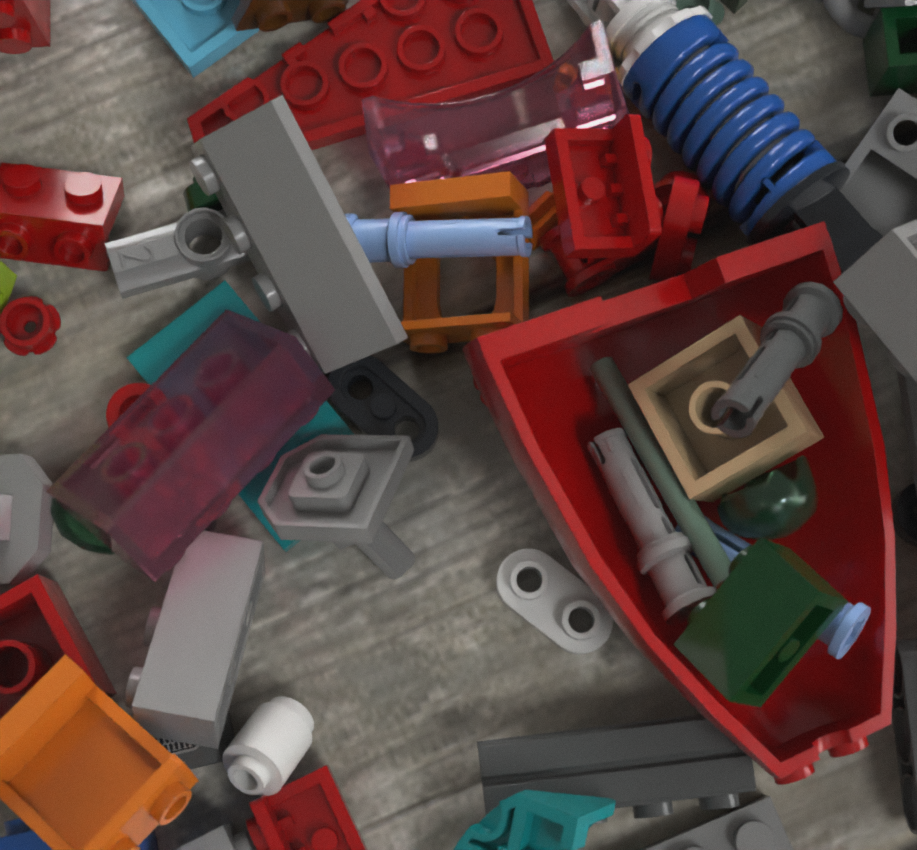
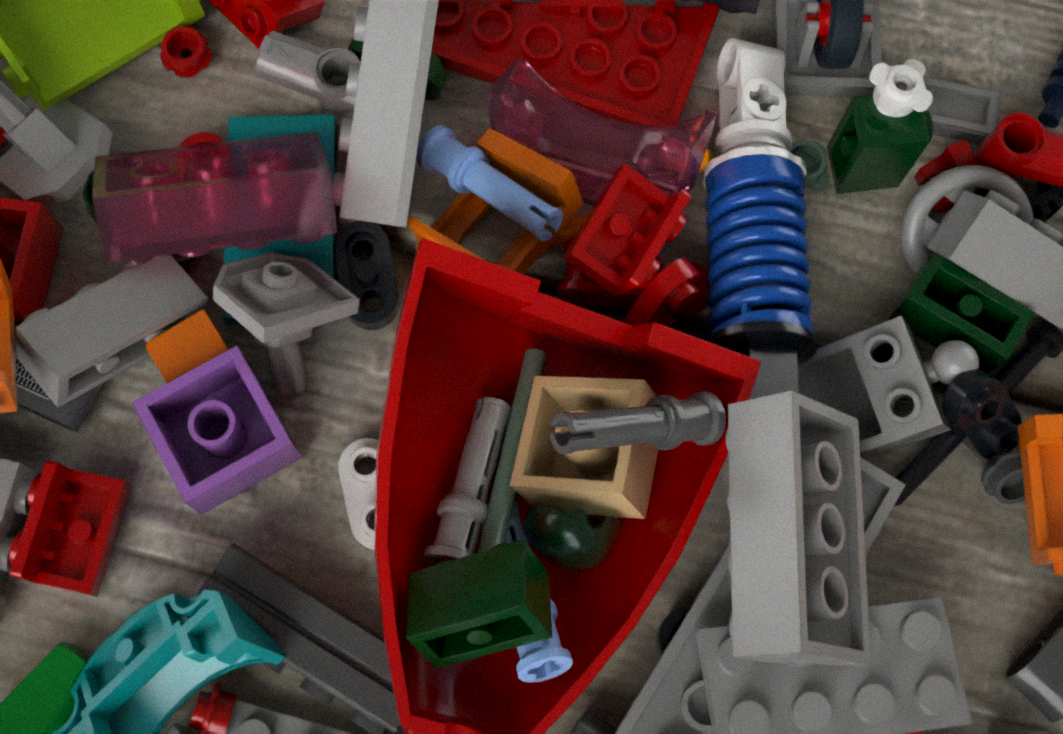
camera: 35 degrees right, 5 degrees down
white brick [223,696,314,796] -> none
none -> medium lavender brick [132,345,303,515]
none -> orange panel [145,309,230,383]

